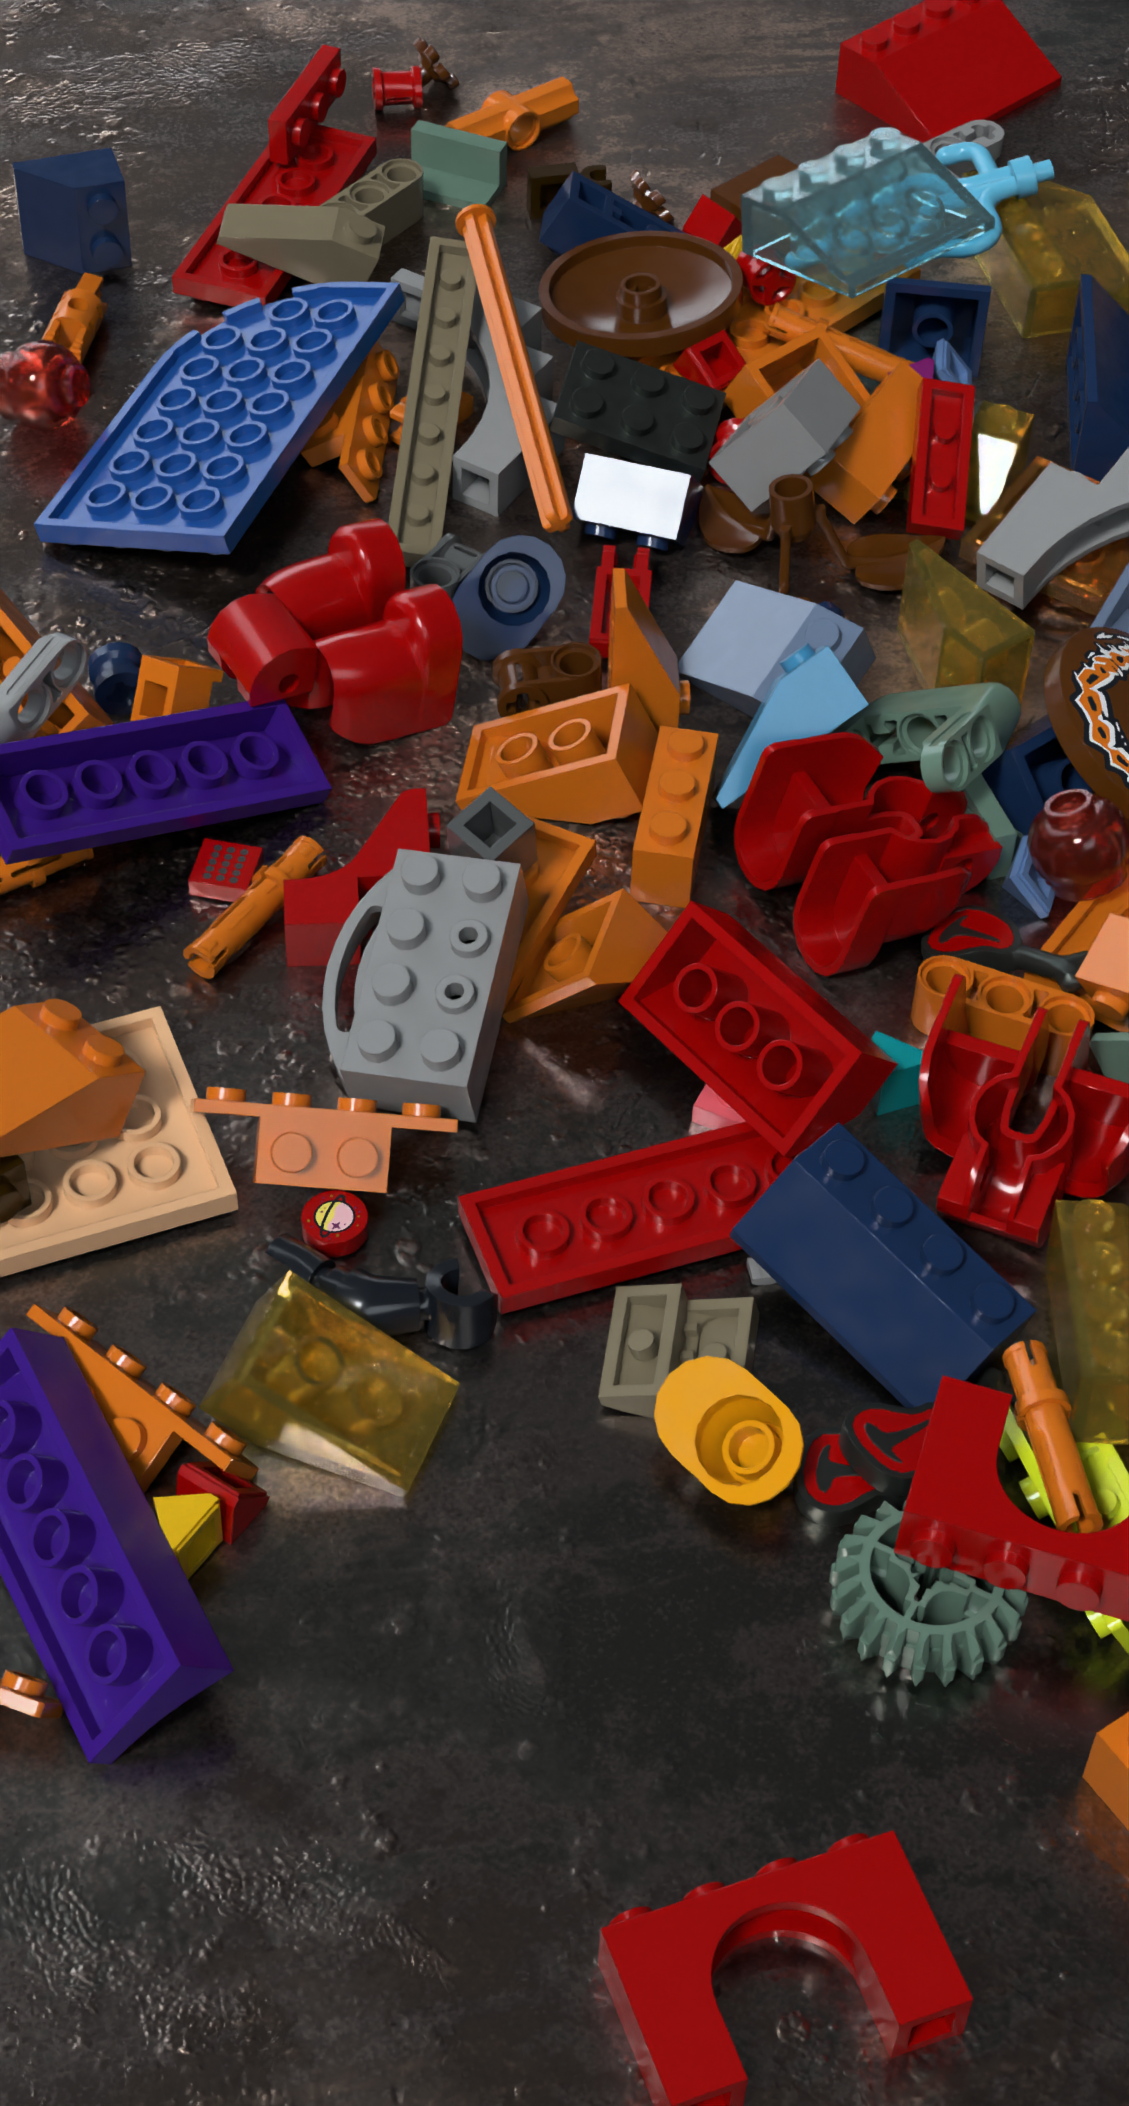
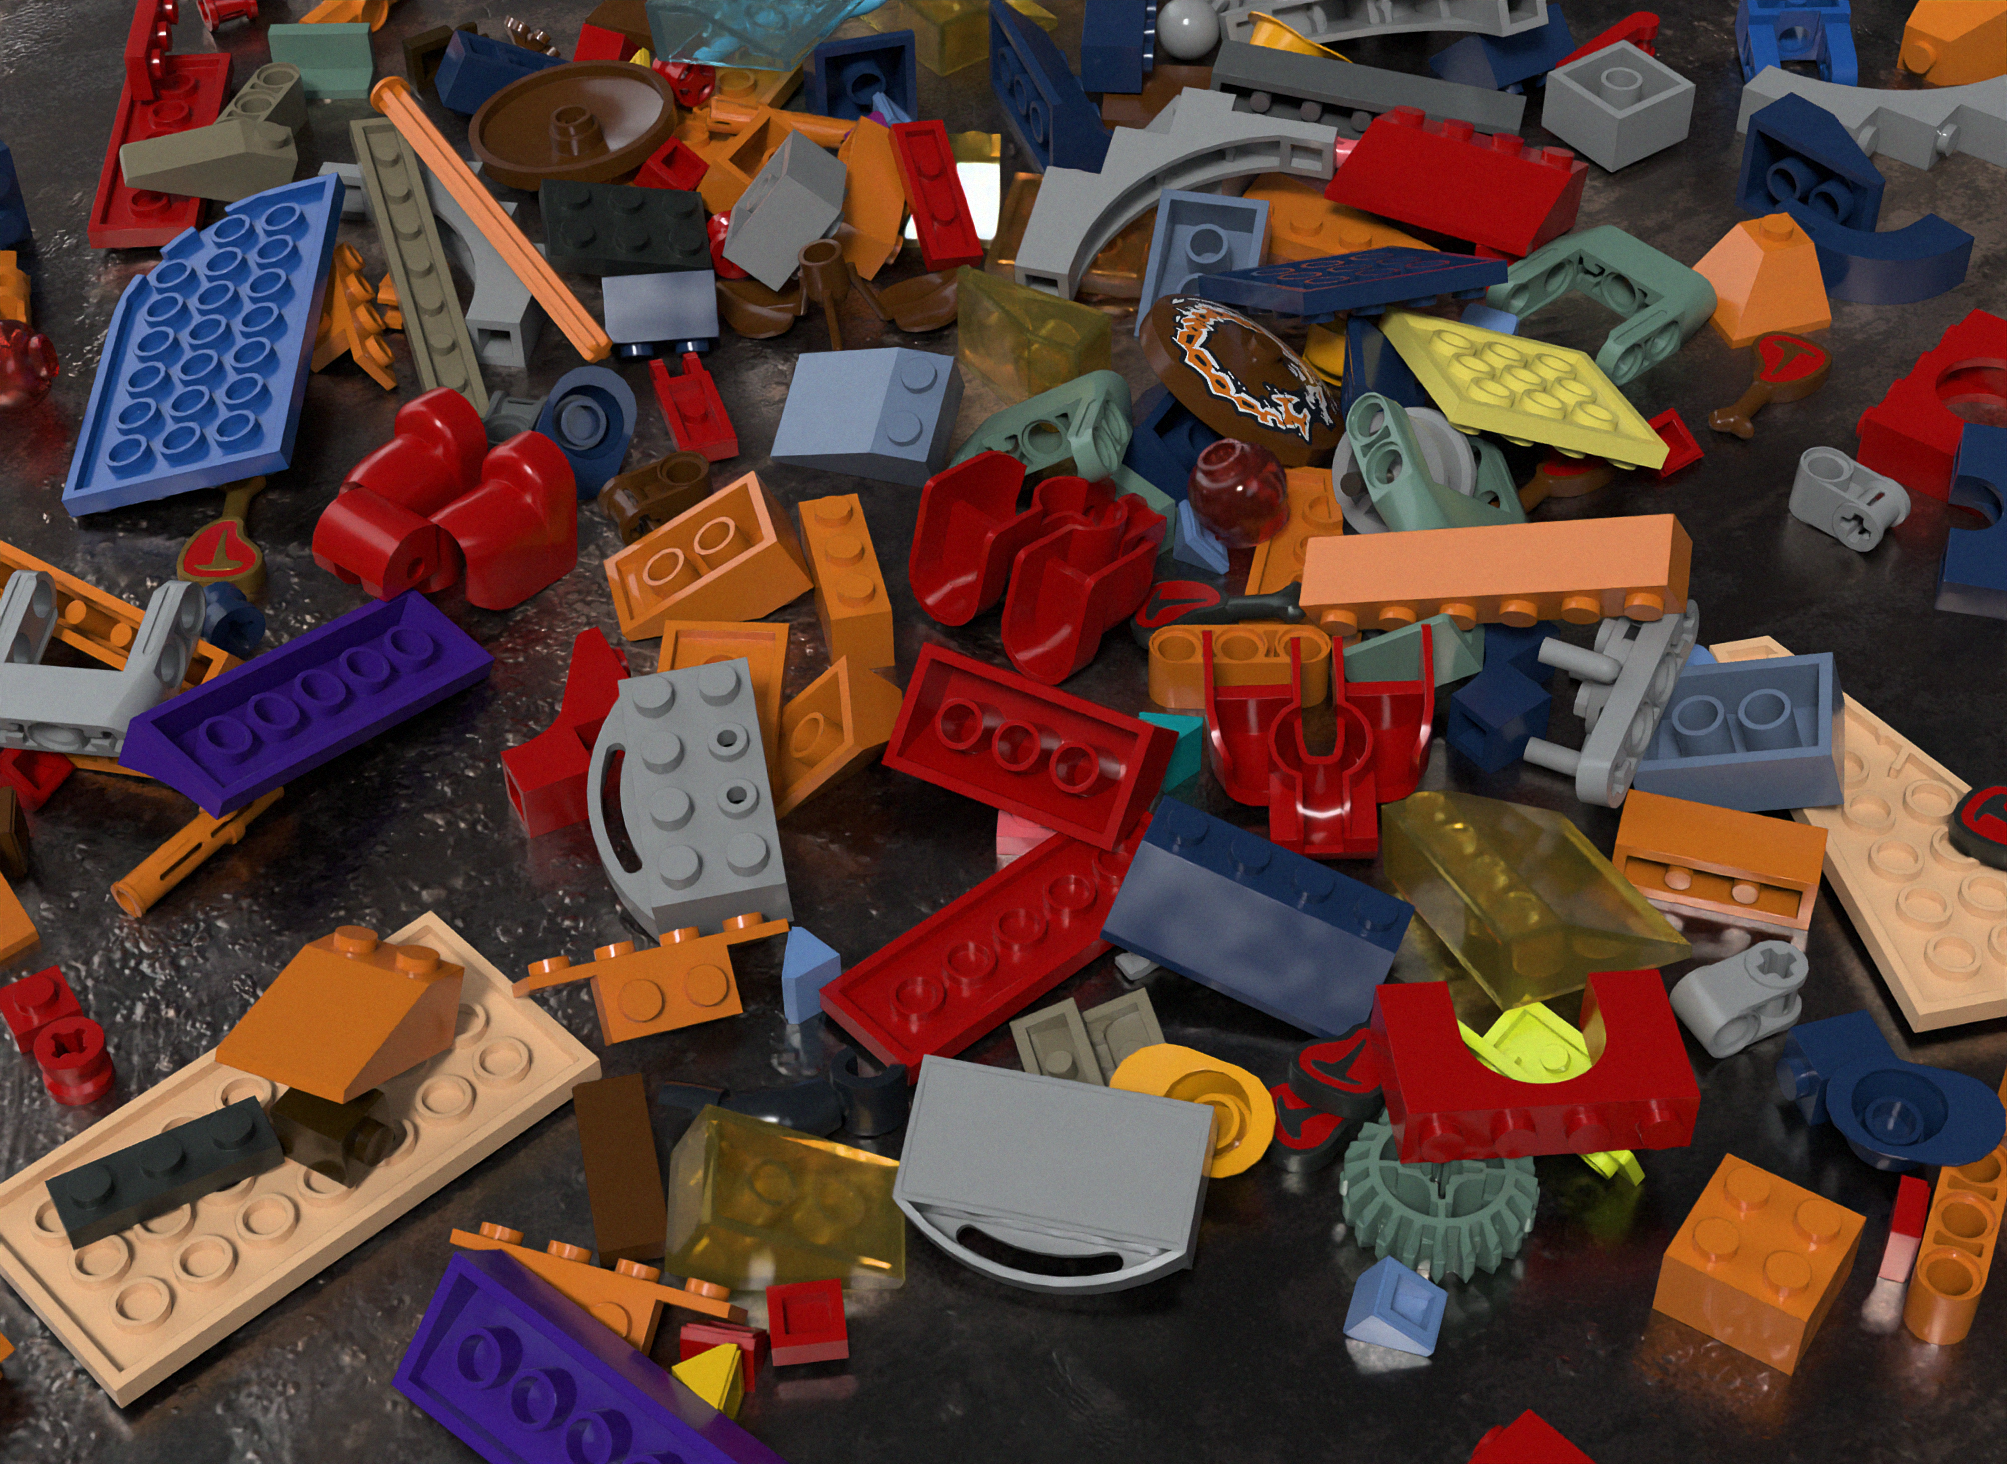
camera: 20 degrees left, 5 degrees down
orange brick [130,654,224,721] -> none
orange pin [183,836,327,979] -> none
red tile [188,838,264,902] -> none
red tile [301,1190,368,1257] -> none
dark grey brick [446,786,538,873] -> none
orange slope [607,568,690,734] -> none
dark azure slope [711,643,869,809] -> none
orange pin [1002,1340,1103,1533] -> none
none -> pearl gold piece [176,475,267,595]
none -> reddish brown tile [572,1072,674,1268]
none -> red plate [766,1278,849,1366]
none -> medium blue slope [782,927,841,1024]
none -> light grey piece [892,1054,1219,1295]
none -> medium blue slope [1343,1255,1448,1357]

